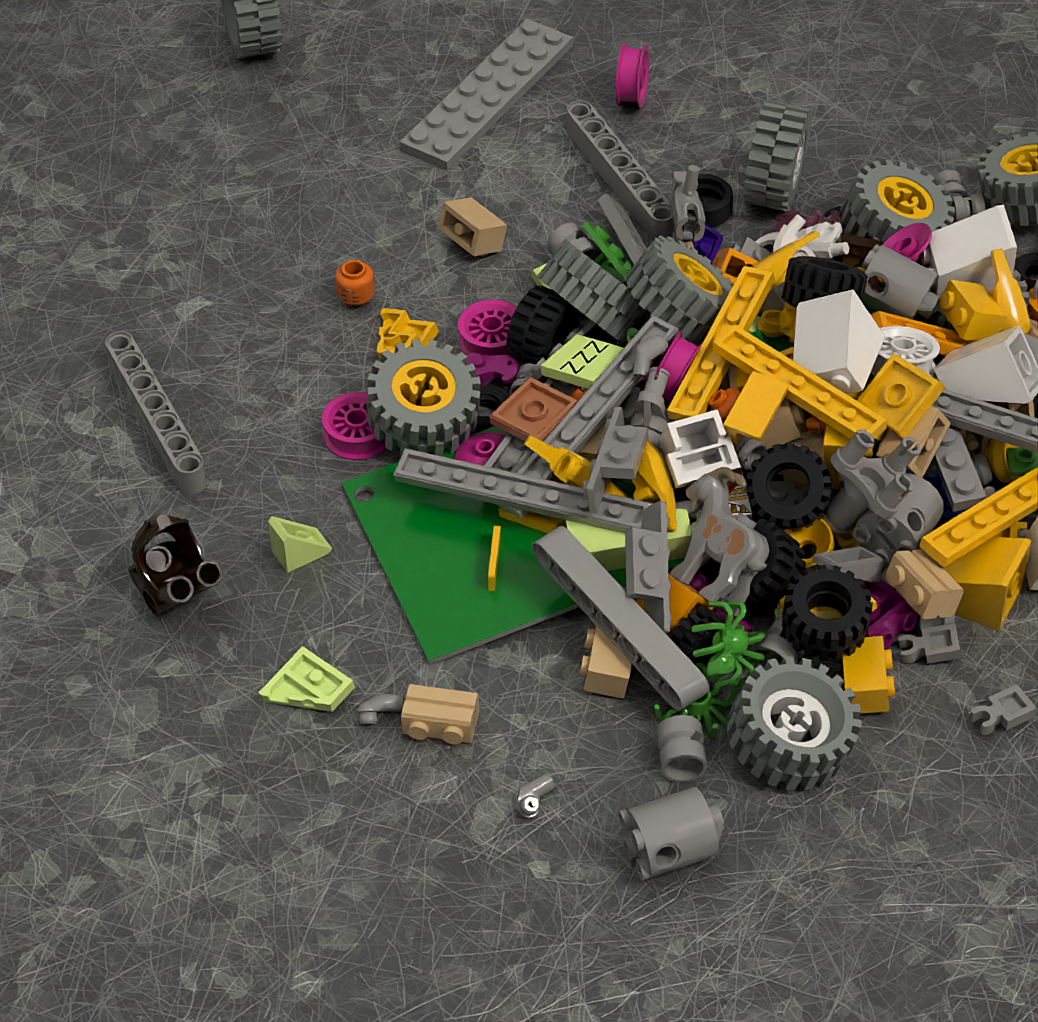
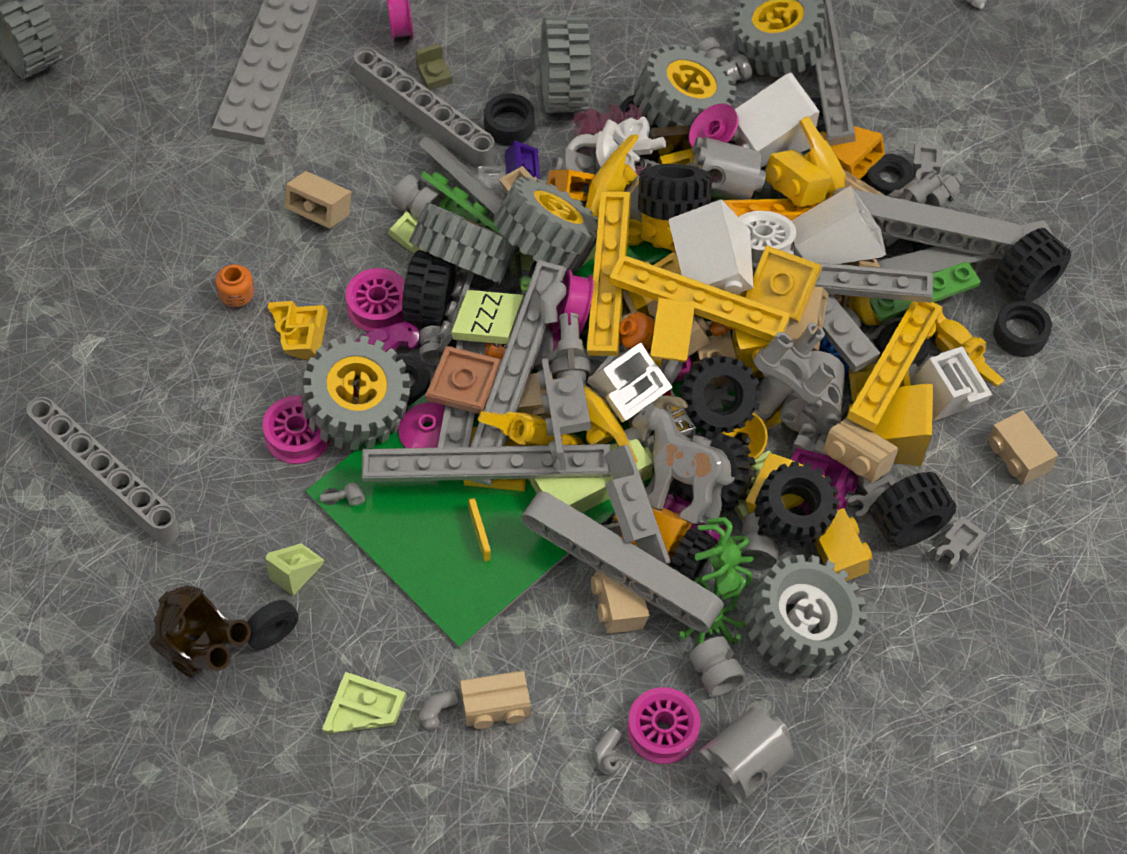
camera: 25 degrees left, 10 degrees up
light grey piece [667,165,705,241] -> none
light grey slope [813,546,884,583] -> none
none -> black tyre [247,600,299,650]
none -> light grey hand [320,483,365,506]
none -> olive bracket [416,44,453,90]
none -> dark pink wheel [627,687,700,764]
none -> black tyre [870,472,957,548]

